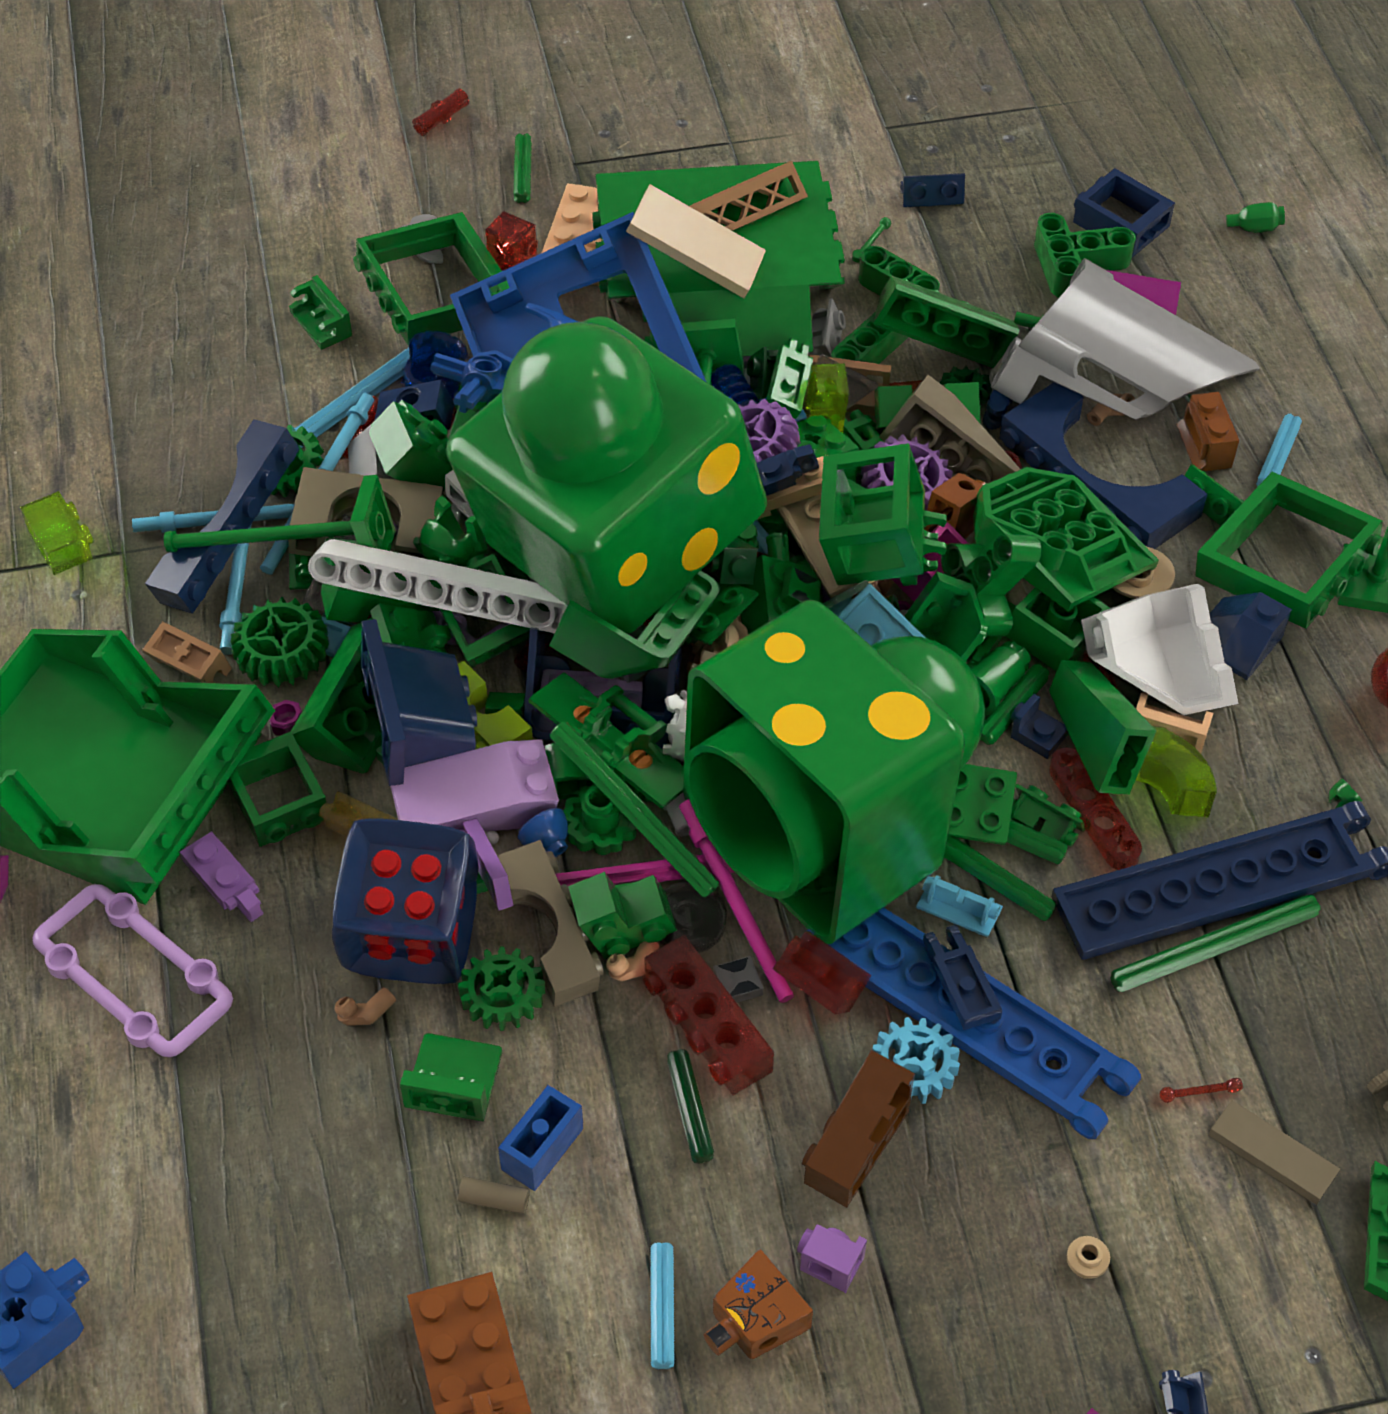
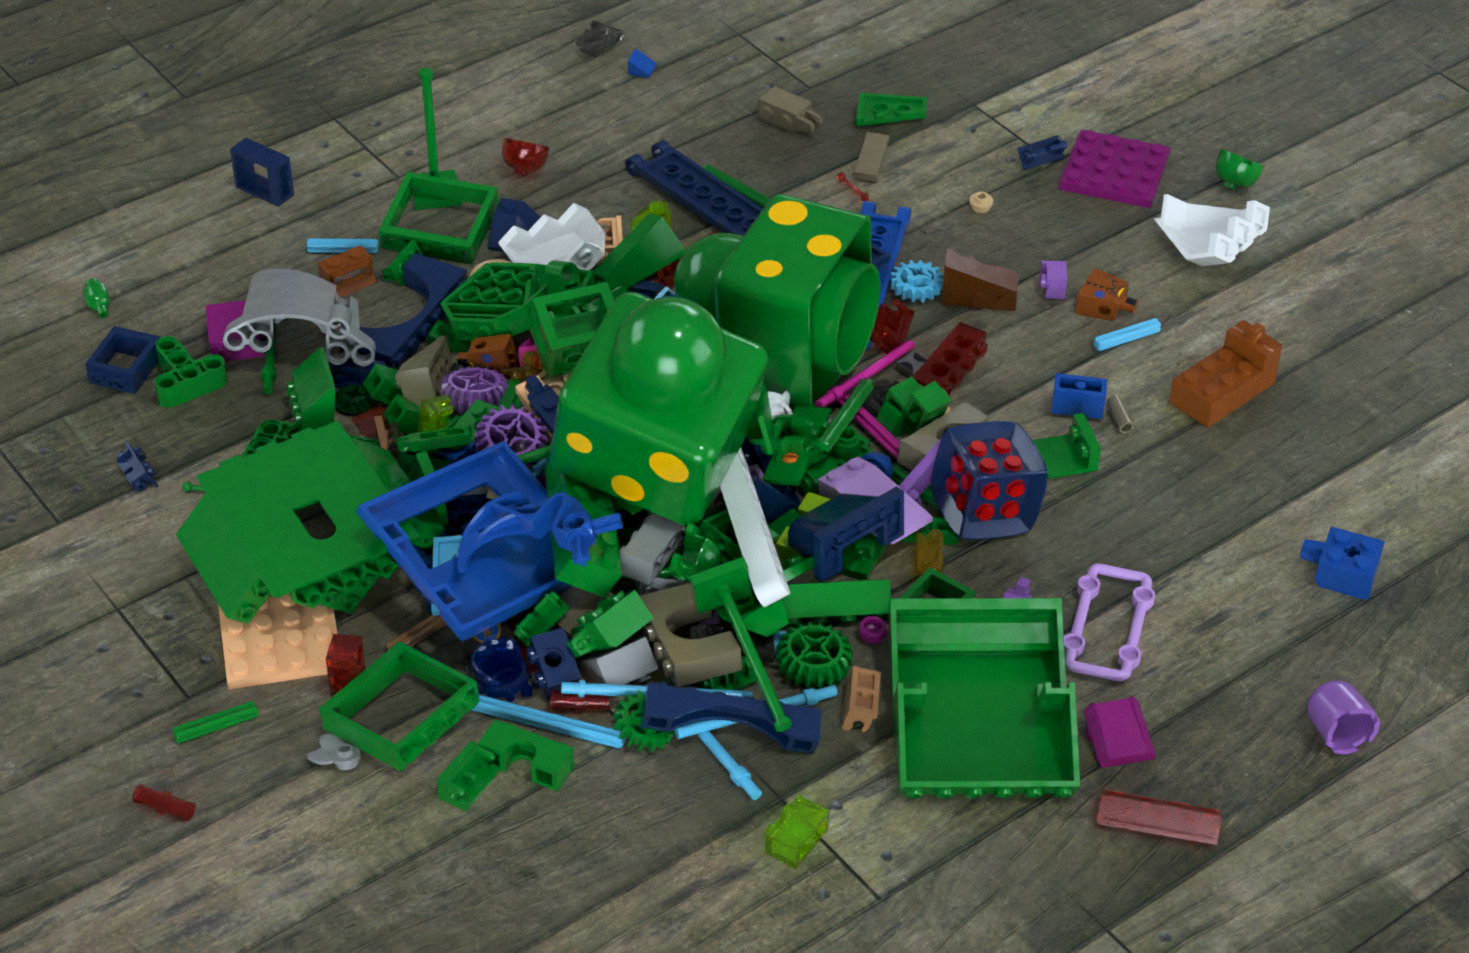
camera: 115 degrees left, 10 degrees down
medium nougat arm [334,987,396,1026] -> none
tan tile [626,184,766,298] -> none
dark green axle [667,1049,714,1164] -> none
medium nougat fence [689,160,808,231] -> none
green hinge [1328,778,1362,808] -> none
none -> green arch [478,719,574,792]

